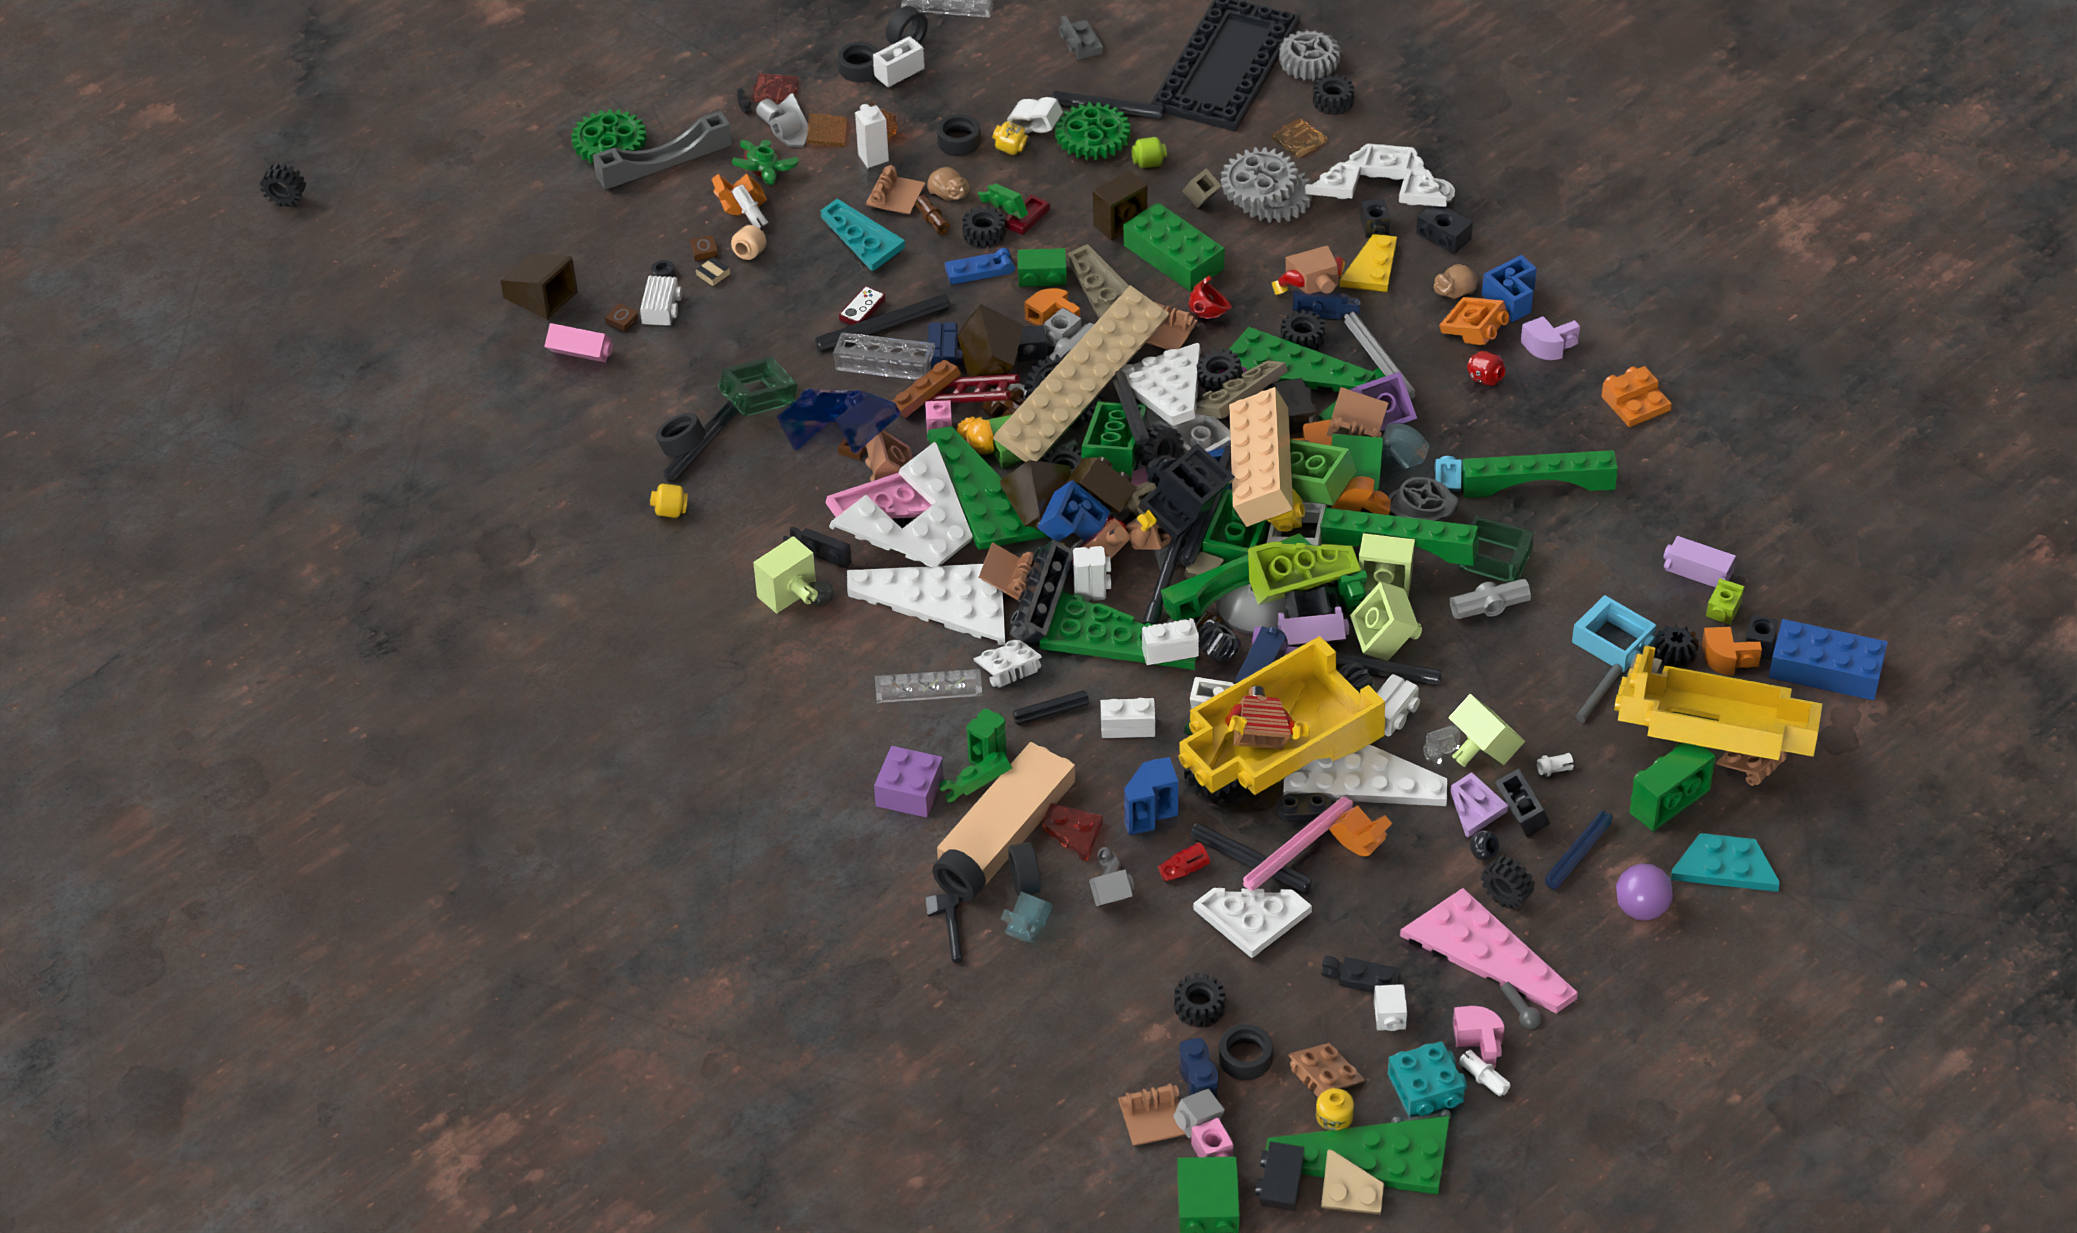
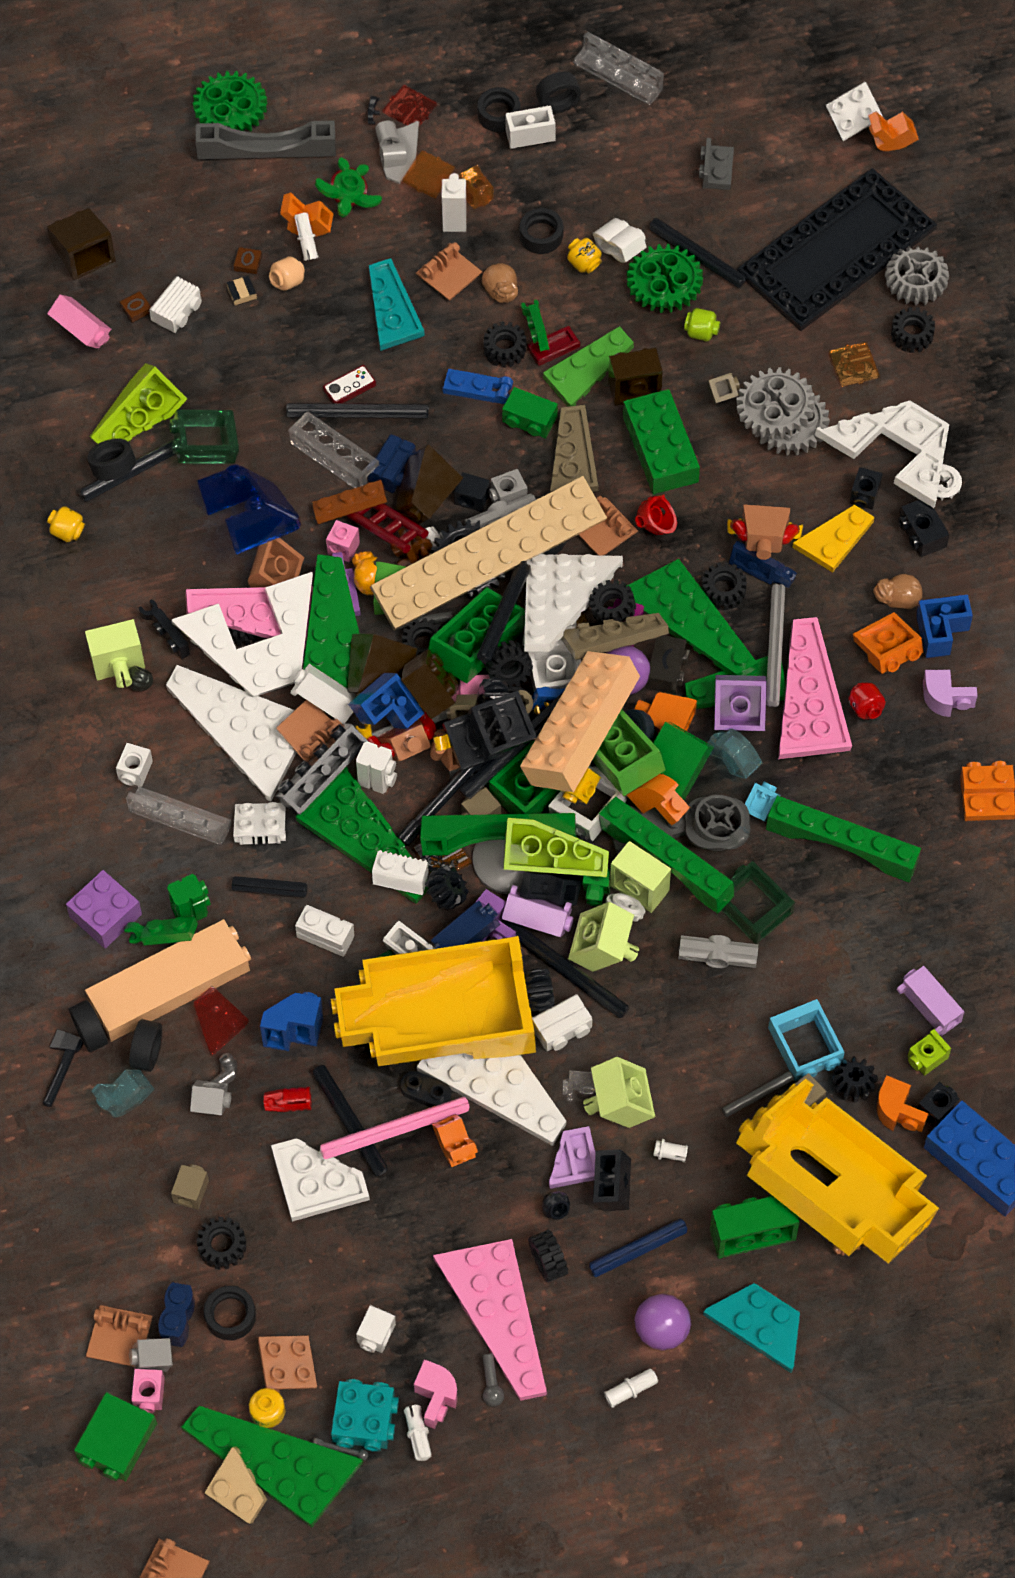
camera: 25 degrees right, 15 degrees up
black tile [651,260,676,278] -> none
reddish brown pin [915,195,950,235] -> none
orange brick [1024,288,1080,325] -> none
torso [1225,686,1311,749] -> none
black brick [1255,1141,1305,1211] -> none
black plate [1321,955,1400,993] -> none
nougat hinge [1327,388,1388,438] -> none
none -> lime wedge [90,363,187,444]
none -> white brick [116,743,153,787]
none -> dark tan brick [171,1164,209,1210]
none -> white brick [290,664,356,724]
none -> bright green wing [543,327,634,407]
none -> white axle [604,1369,658,1408]
none -> bright pink wing [778,617,852,759]

